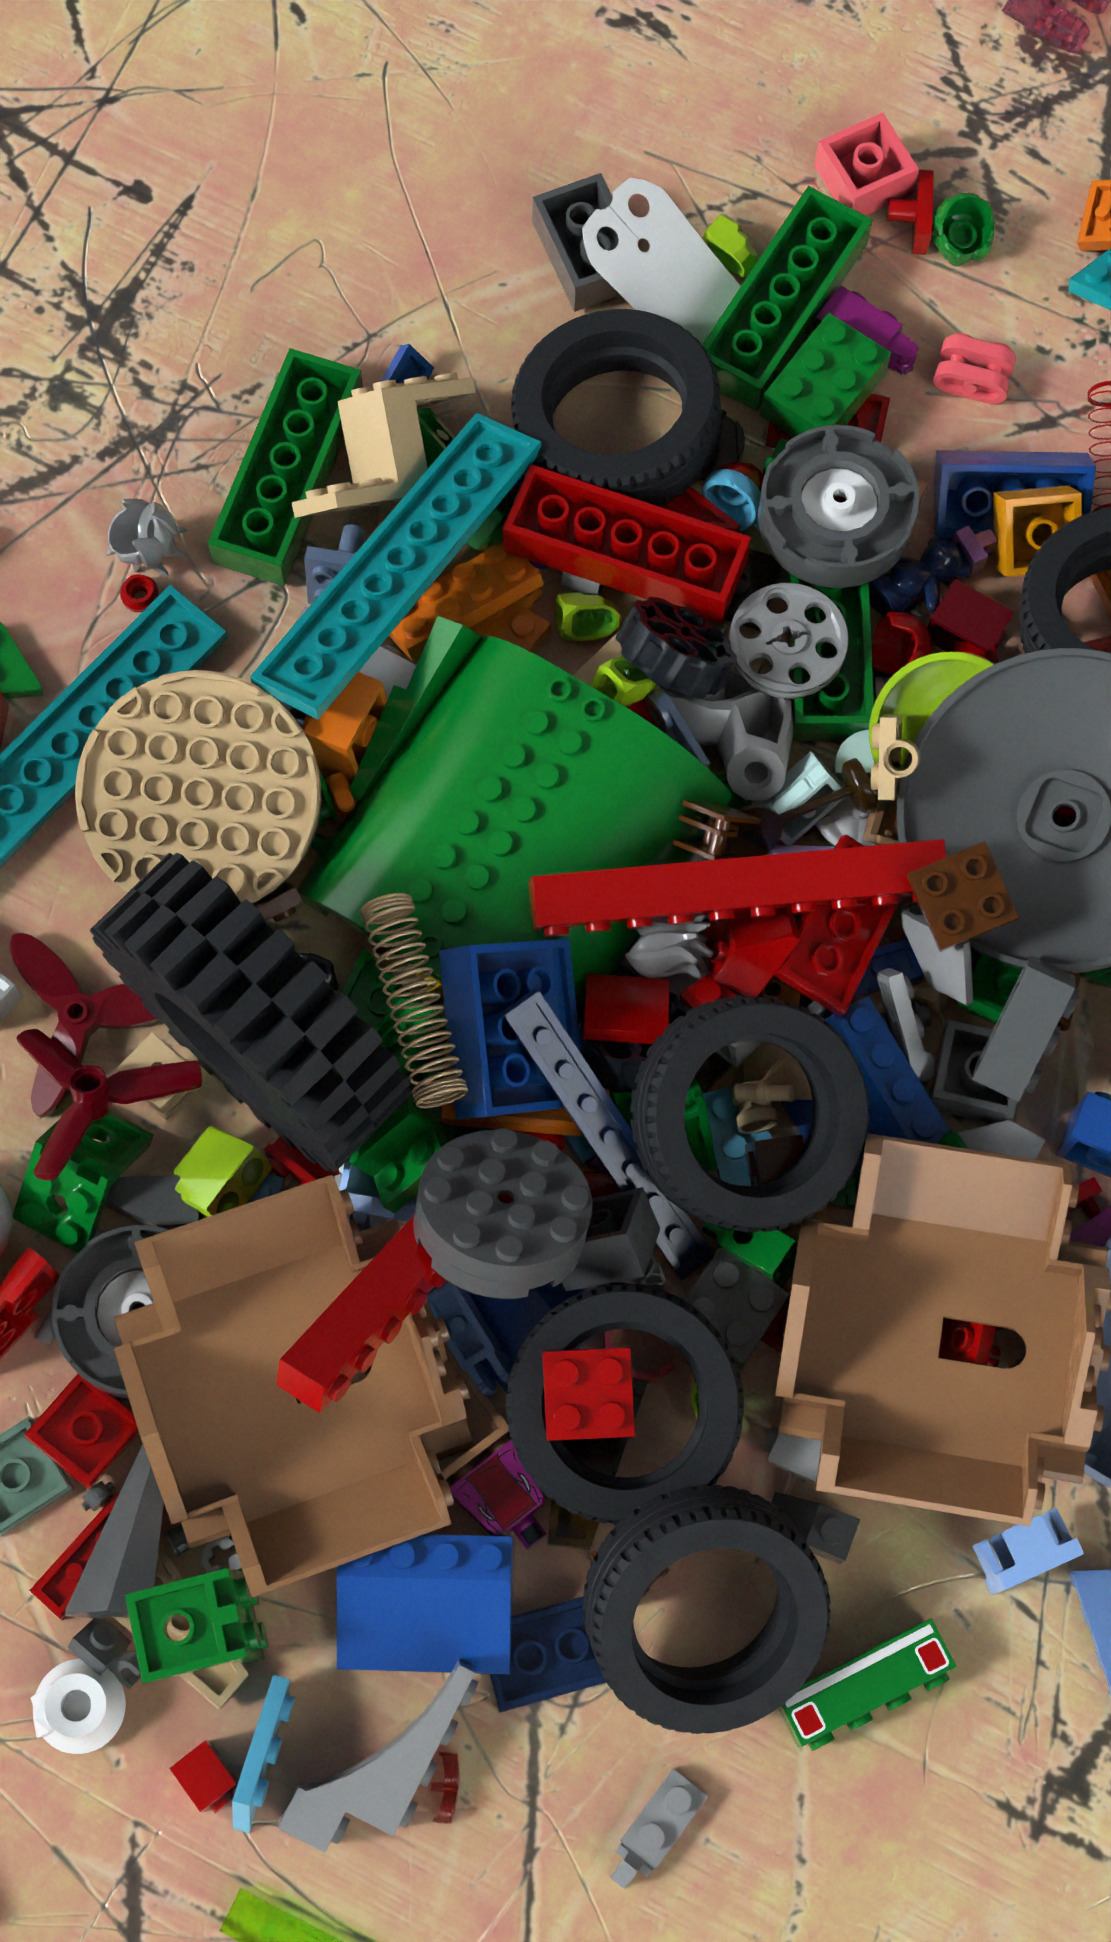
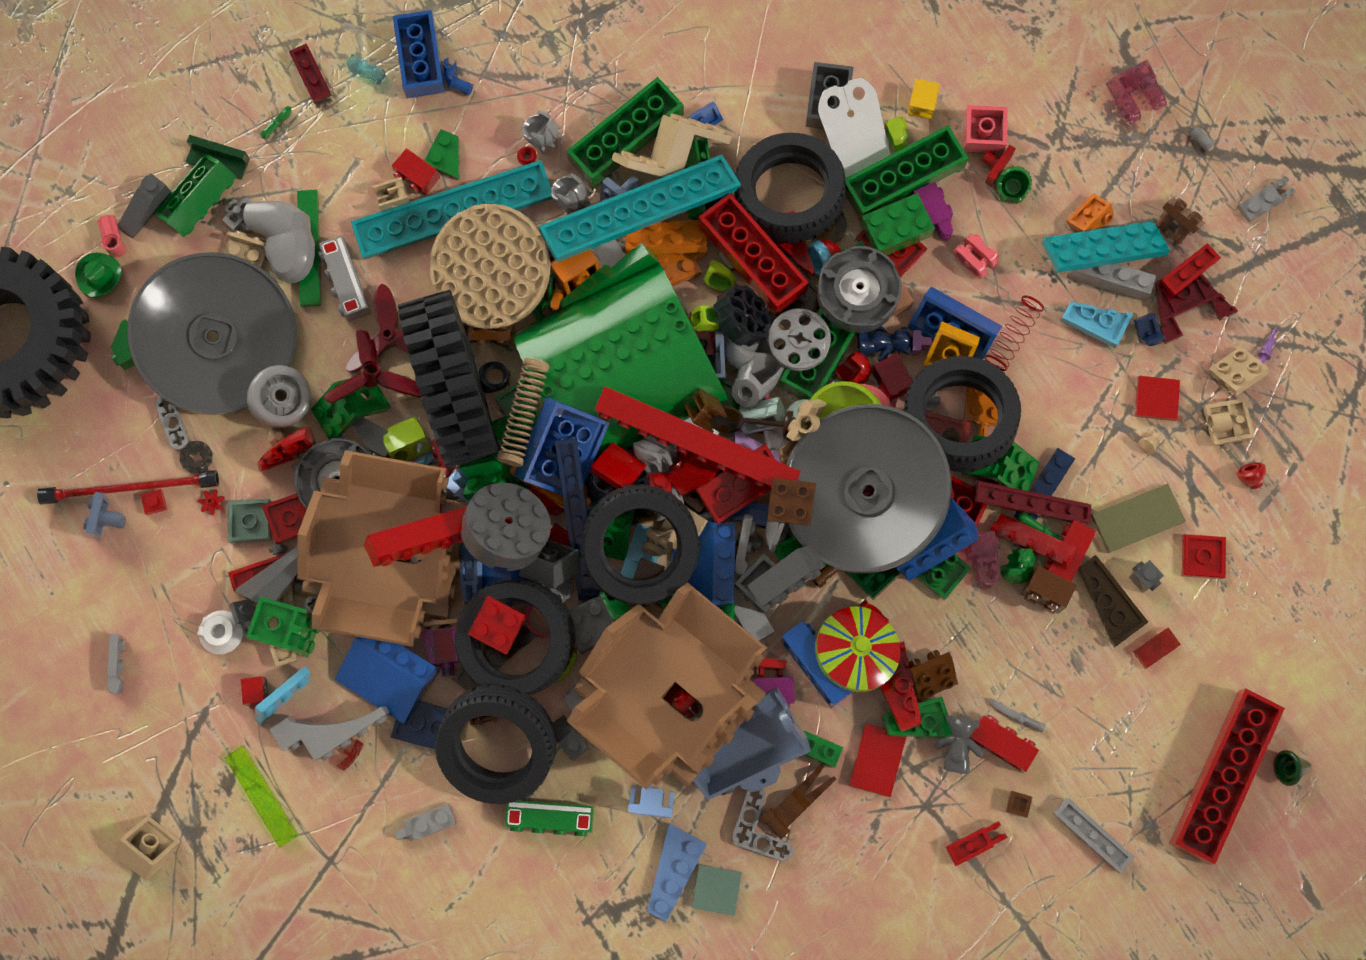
camera: 35 degrees right, 5 degrees up
none -> light grey hair [551,173,592,215]
none -> yellow piece [907,78,940,120]

